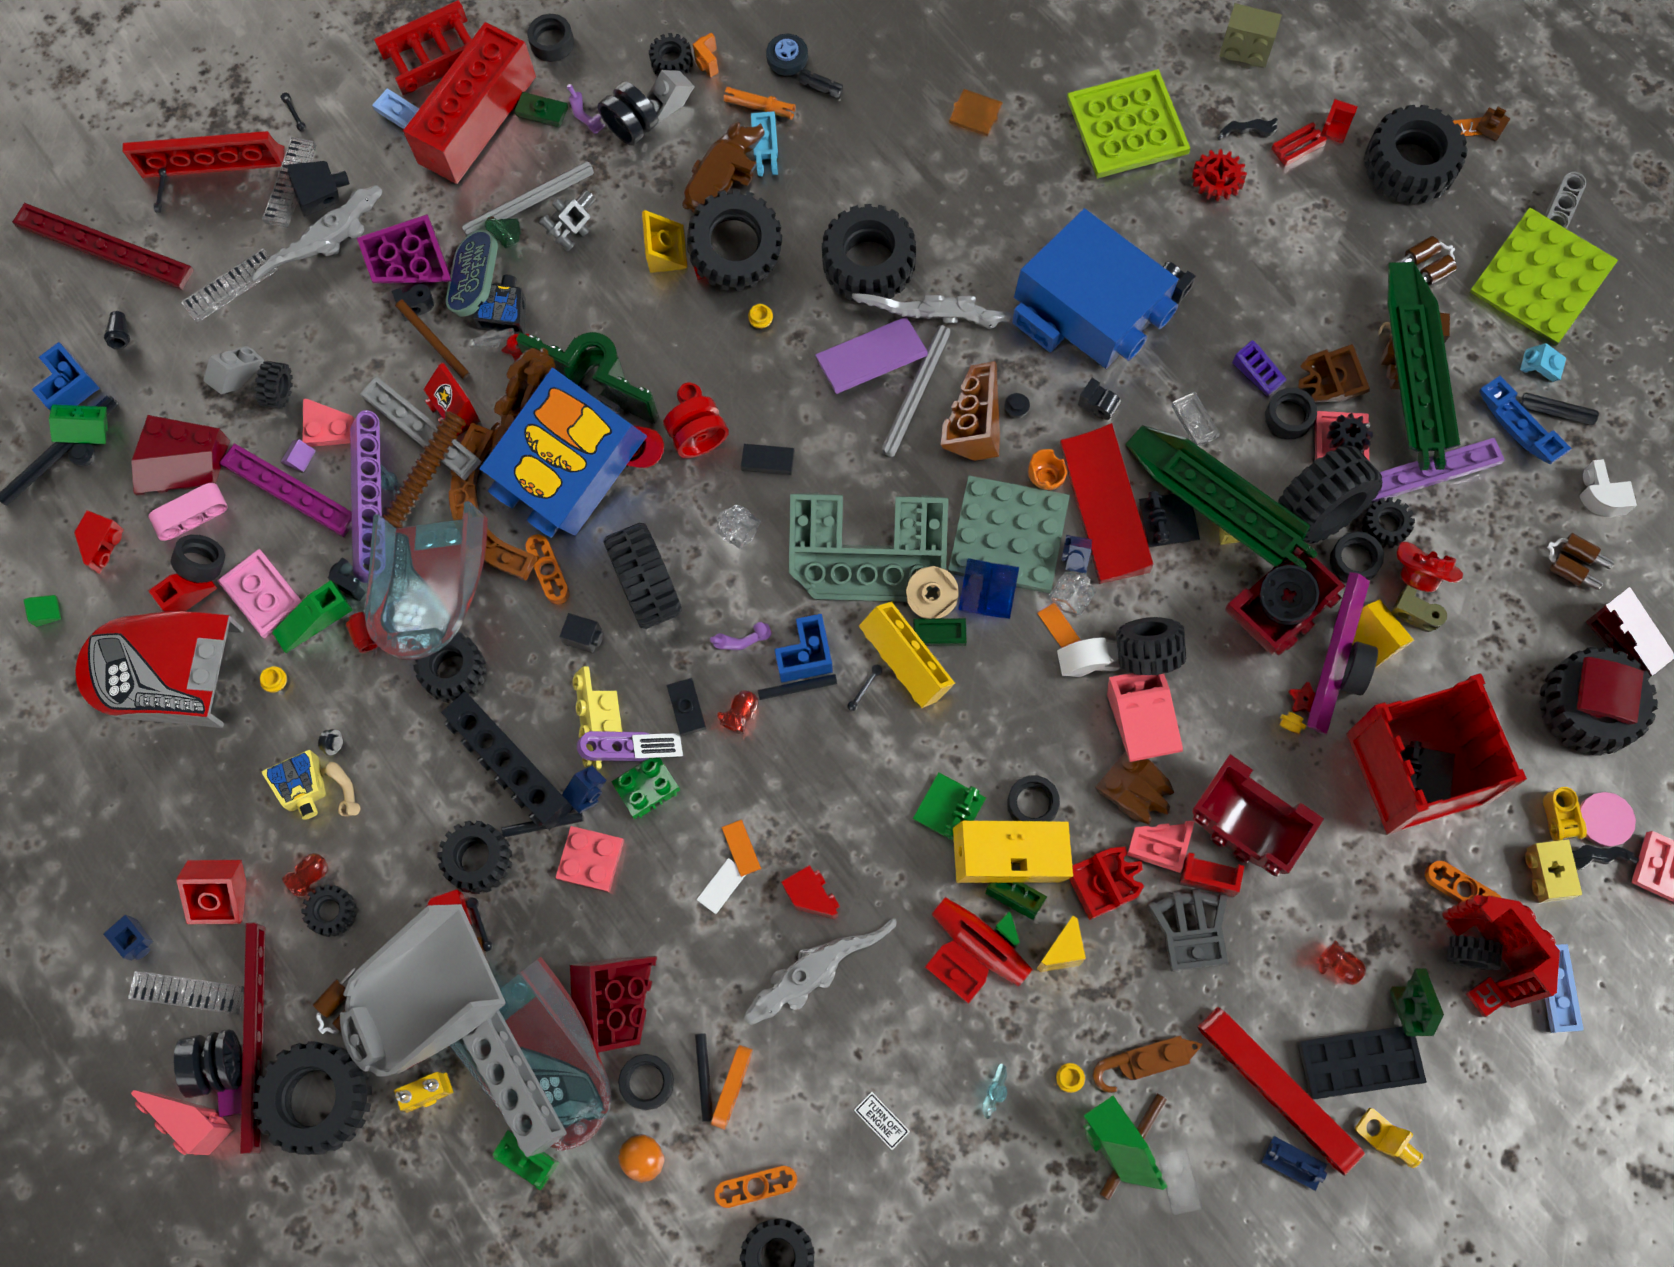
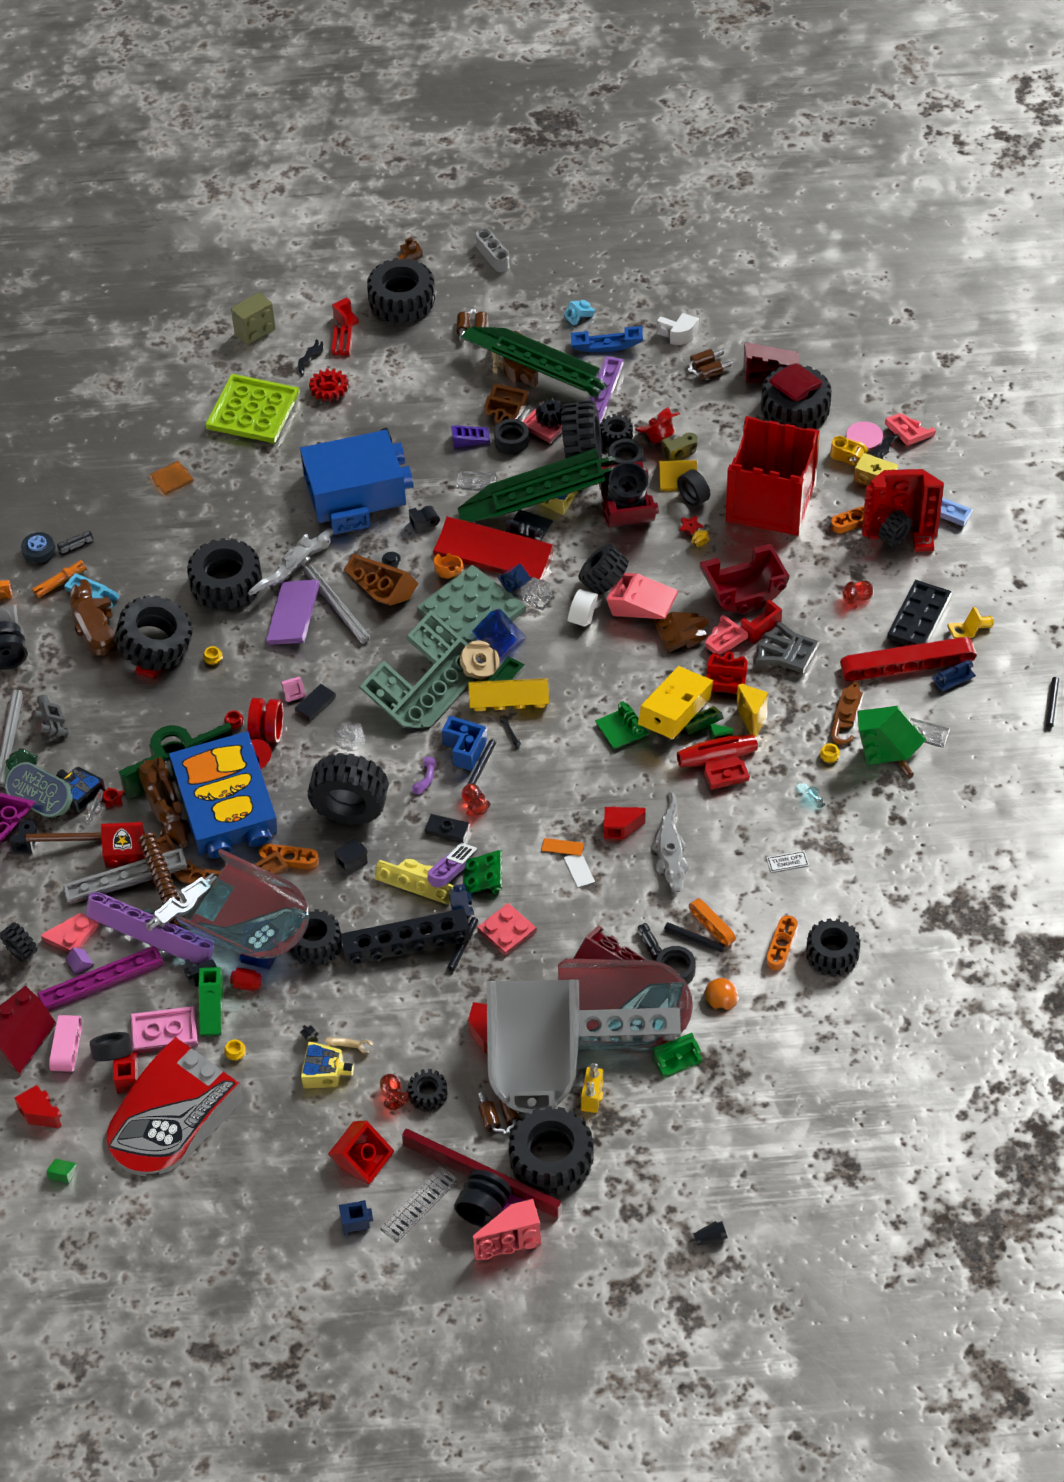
camera: 60 degrees left, 20 degrees down
black tyre [437,820,513,894] -> none
yellow slope [642,210,687,273] -> none
black tyre [1007,775,1060,821] -> none
orange sticker [1037,602,1081,648] -> none
magenta tile [1307,572,1370,734] -> none
dark green bracket [1390,968,1444,1036] -> none
lime plate [1470,207,1618,346] -> none
black axle [1520,392,1599,425] -> none
none -> piece [145,873,217,931]
none -> bright pink tile [281,676,306,702]
none -> black axle [638,923,662,960]

